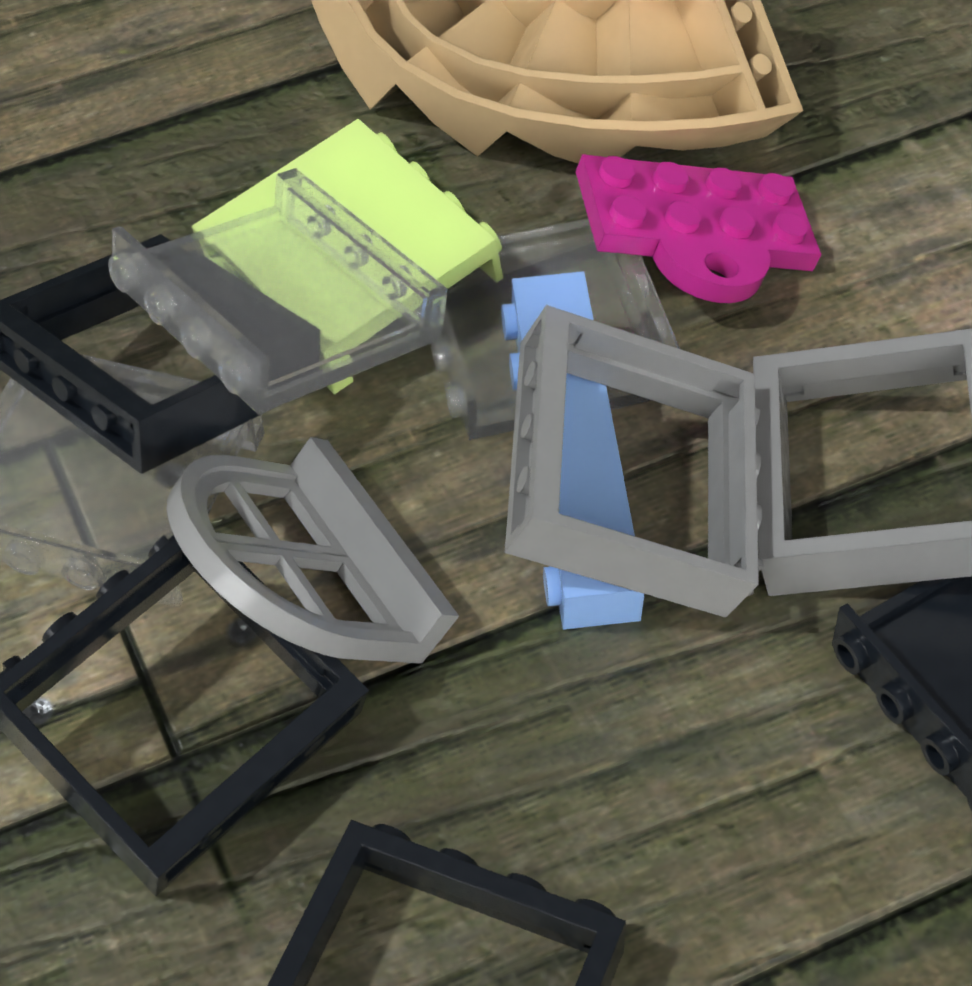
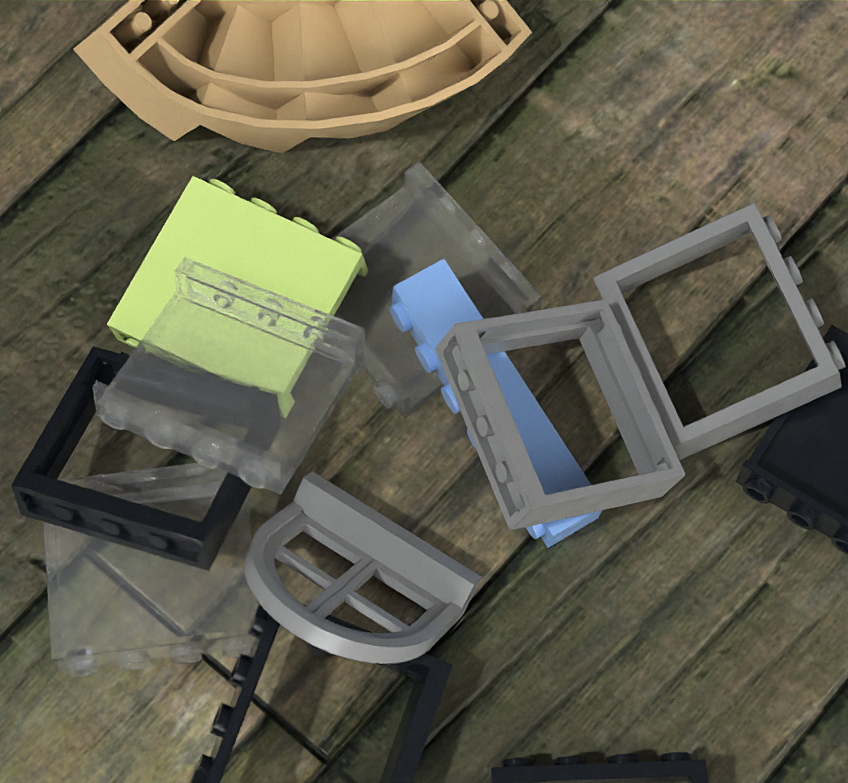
camera: 25 degrees left, 15 degrees up
dark pink plate [576,154,821,303] -> none

